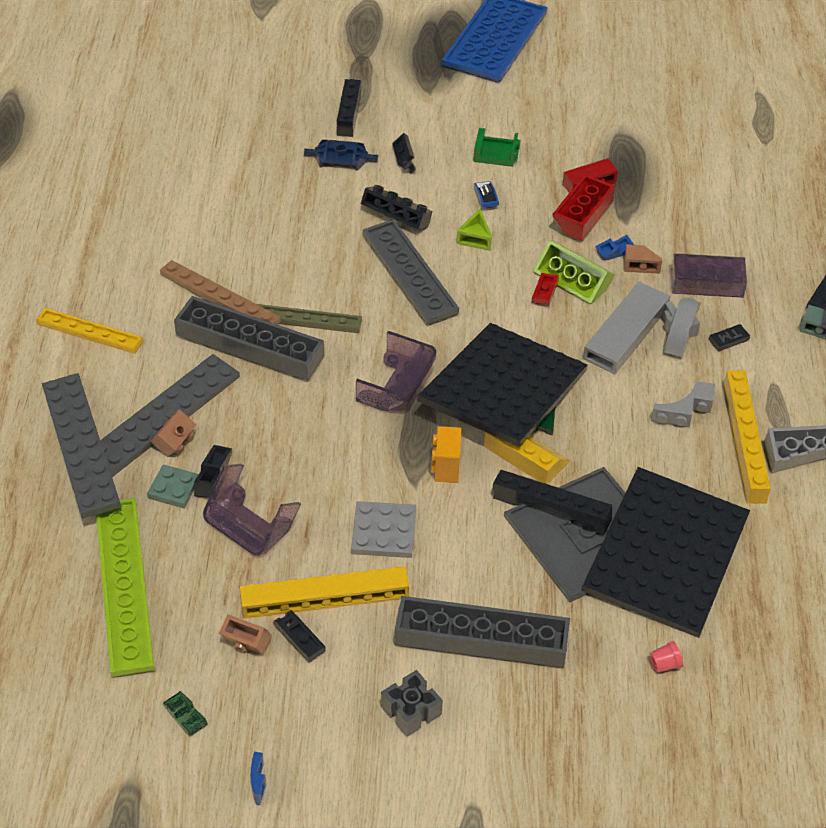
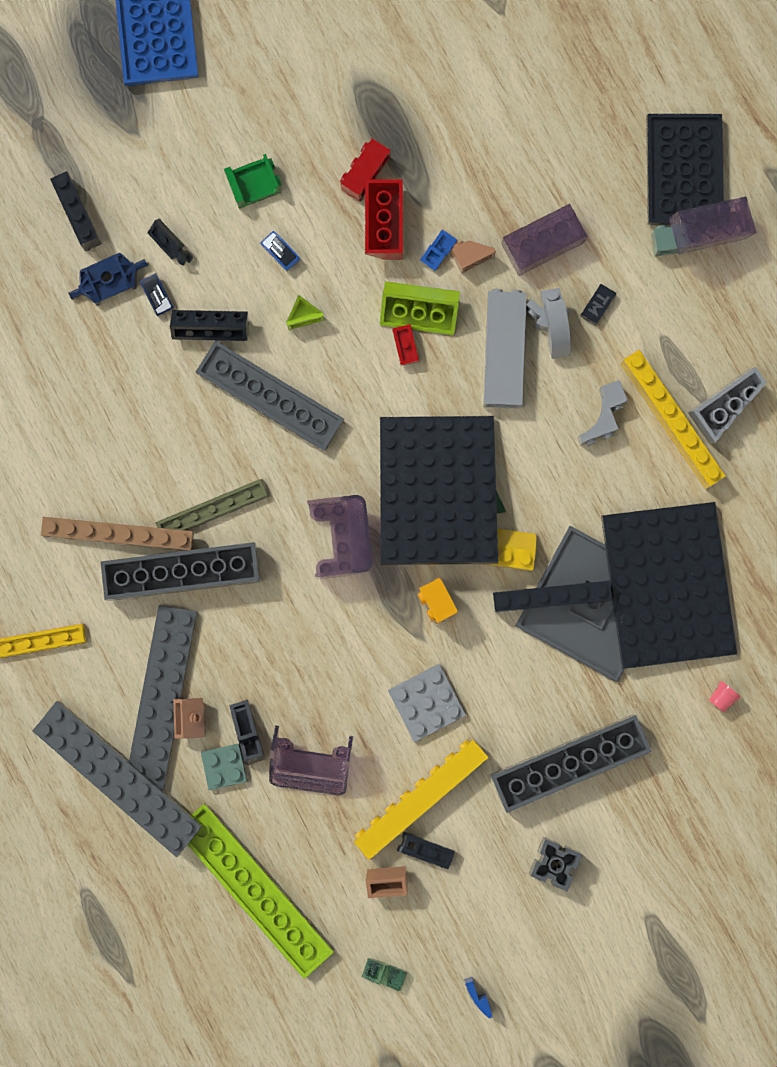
camera: 25 degrees left, 35 degrees up
none -> slope [139,273,174,316]

